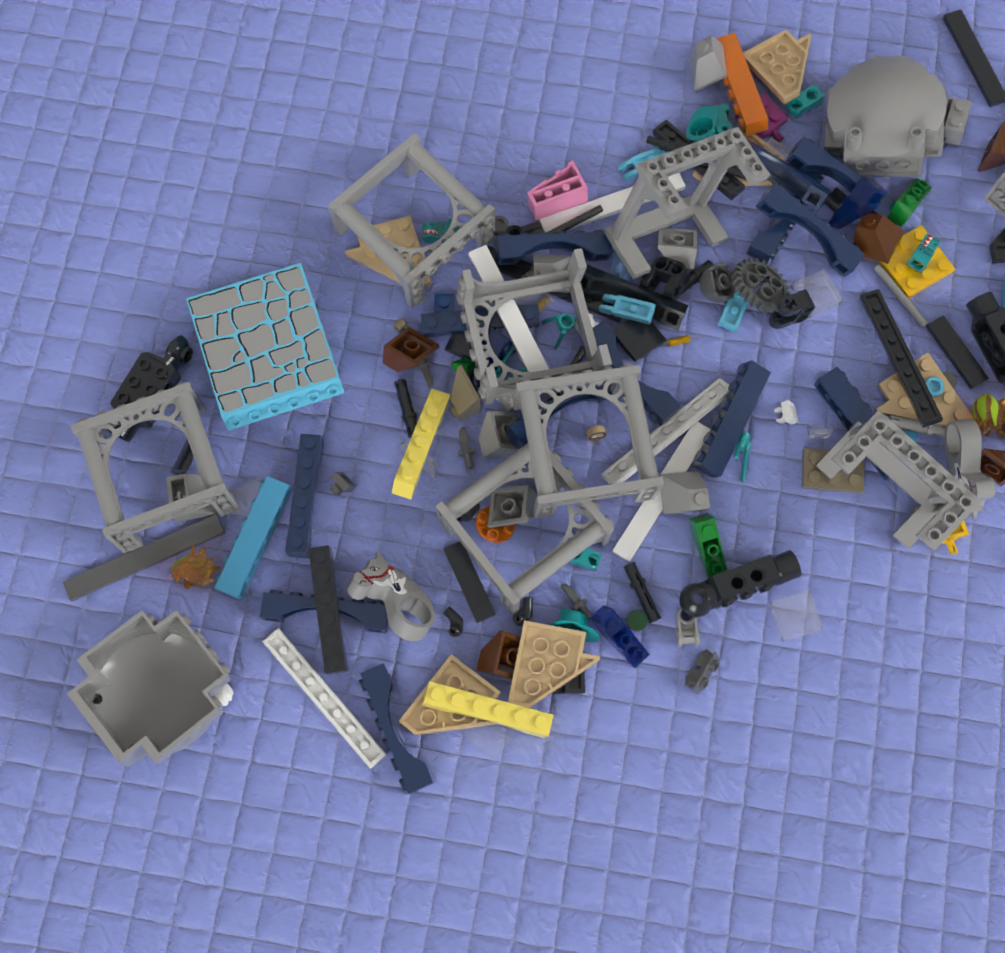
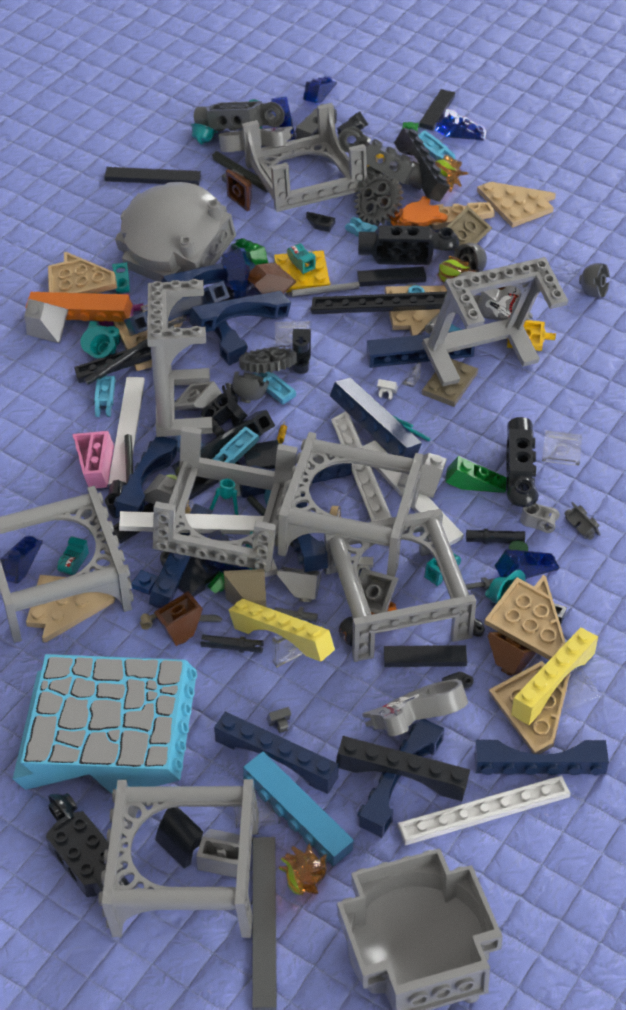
camera: 65 degrees left, 25 degrees down
none -> clear blue slope [1,536,43,584]

